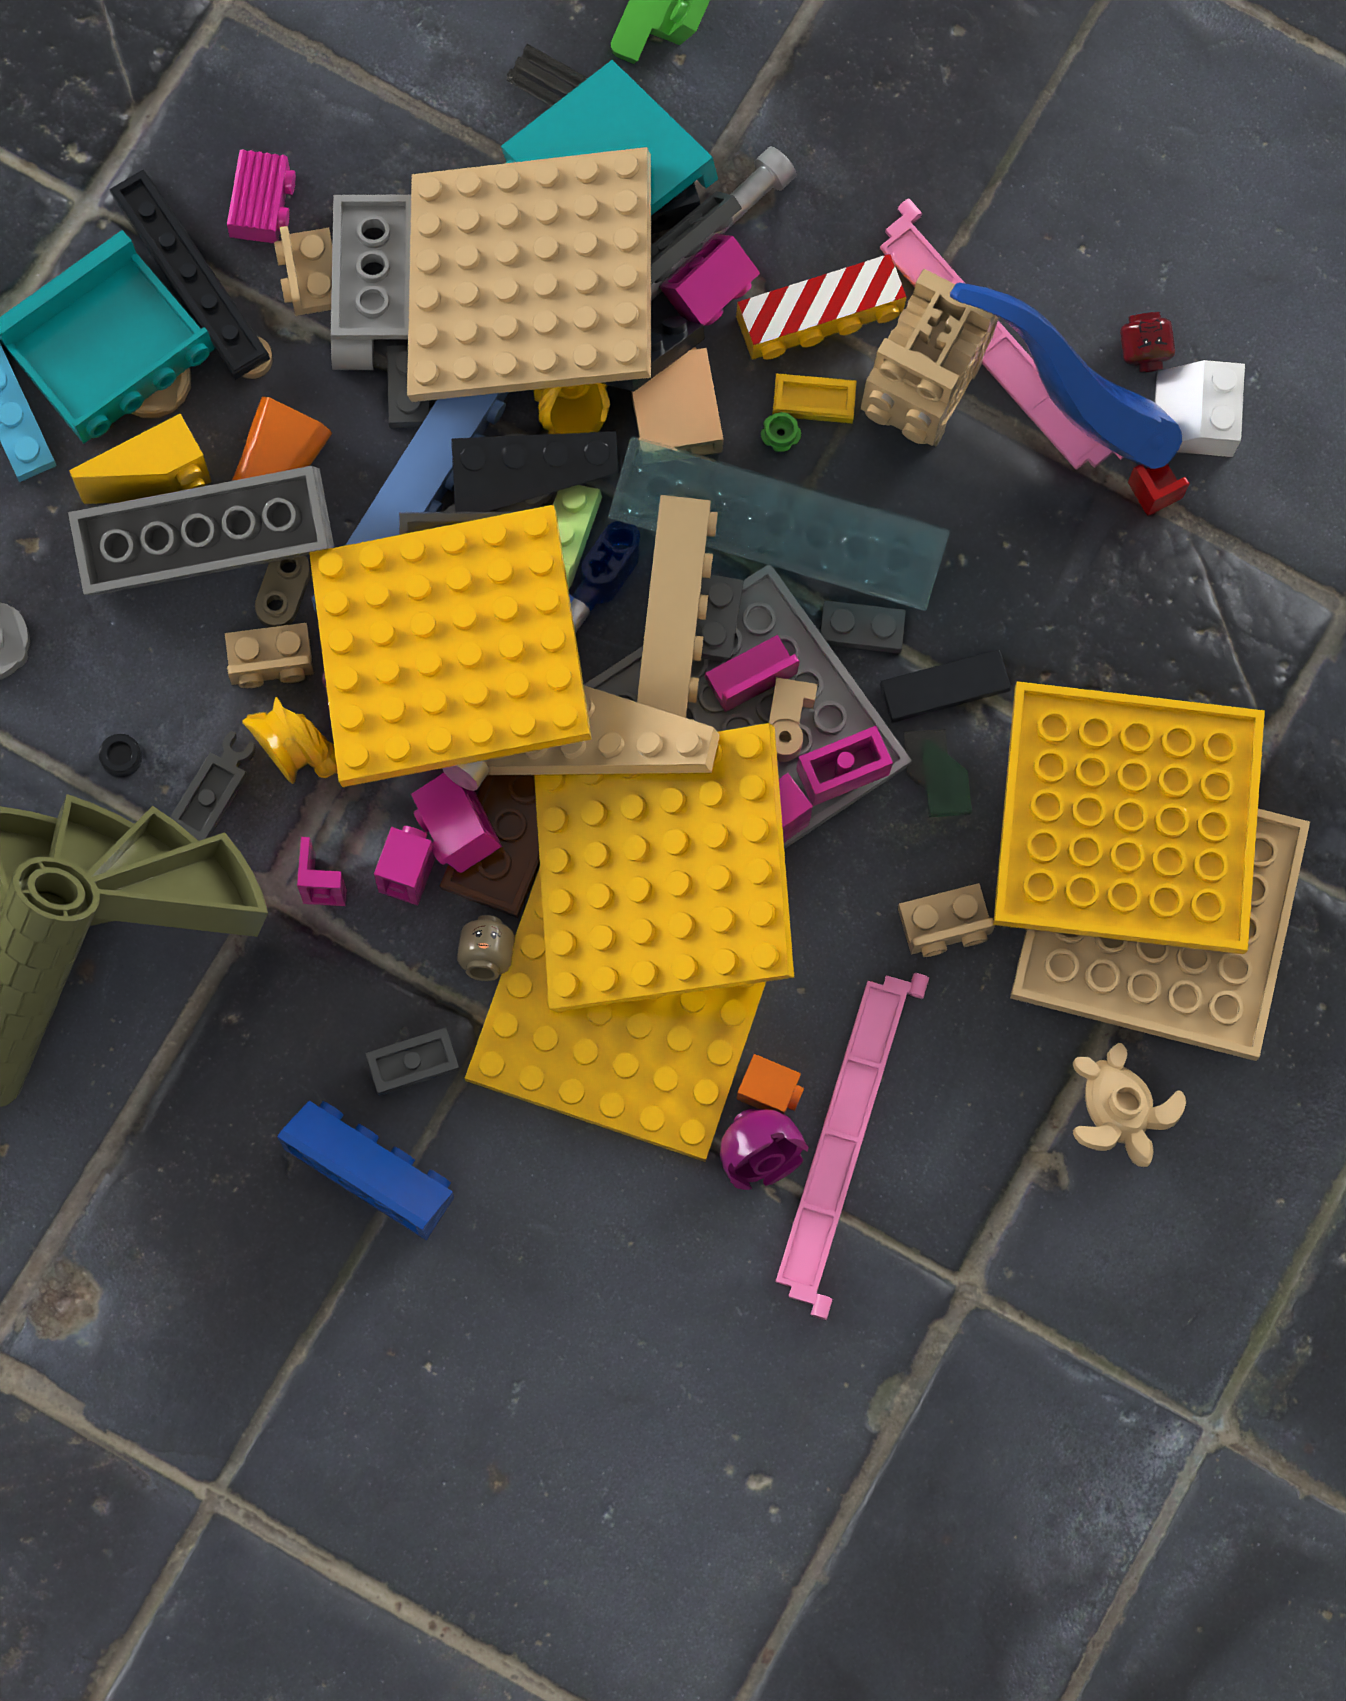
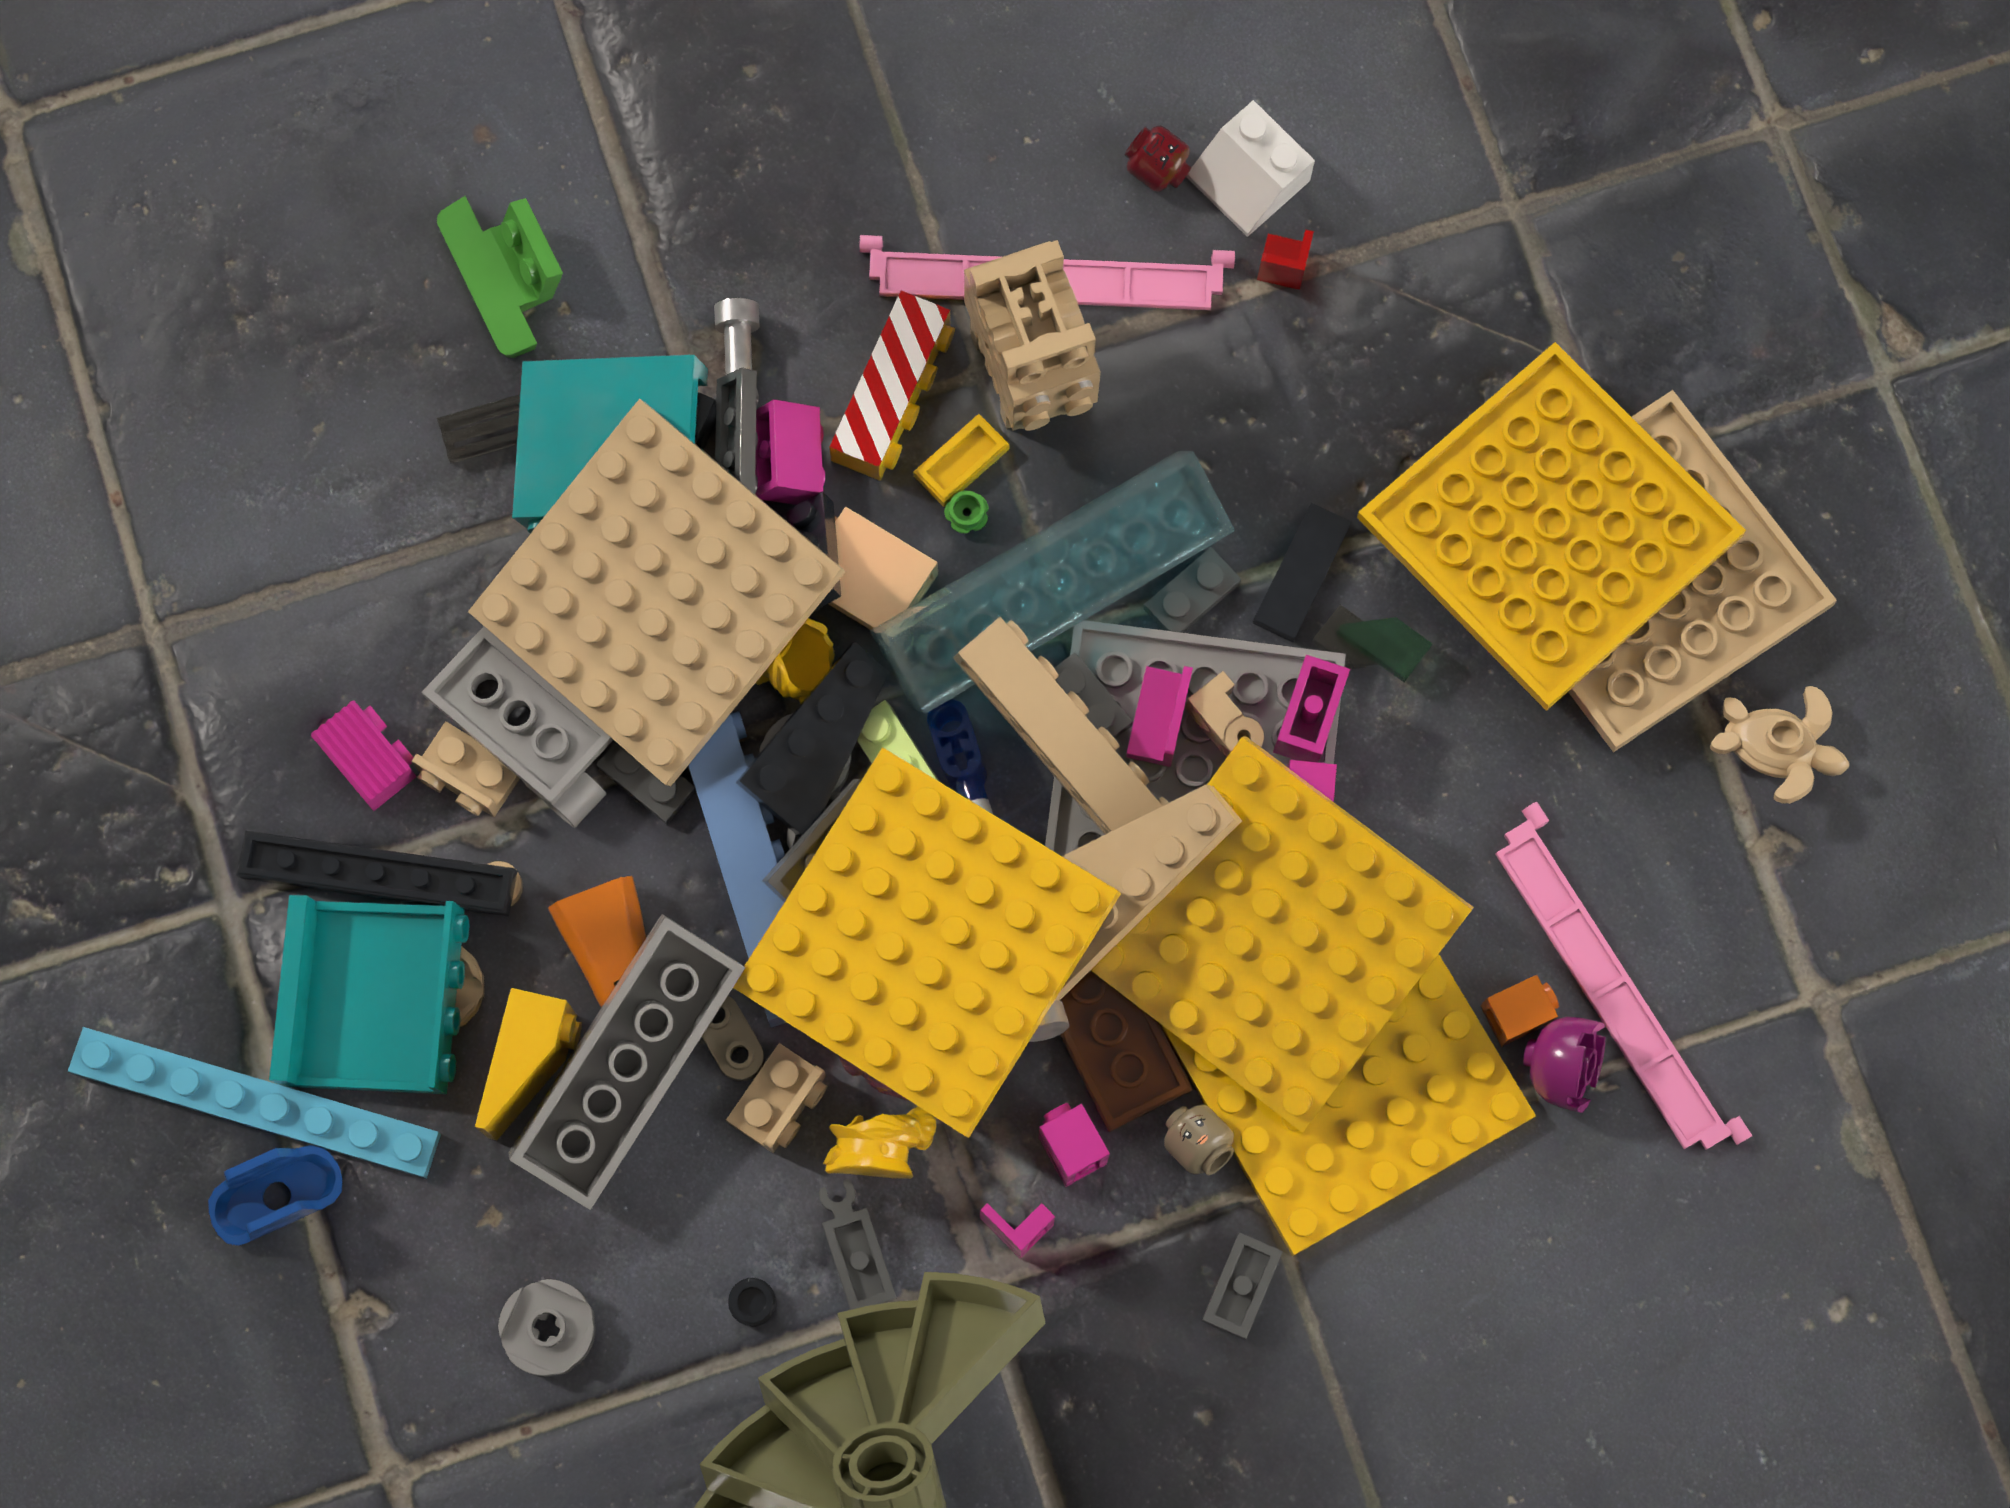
camera: 45 degrees left, 0 degrees up
blue slope [277,1101,454,1241] -> none
dark pink brick [411,773,502,873] -> none
tan bracket [898,883,995,957] -> none
blue animal [950,282,1182,469] -> none

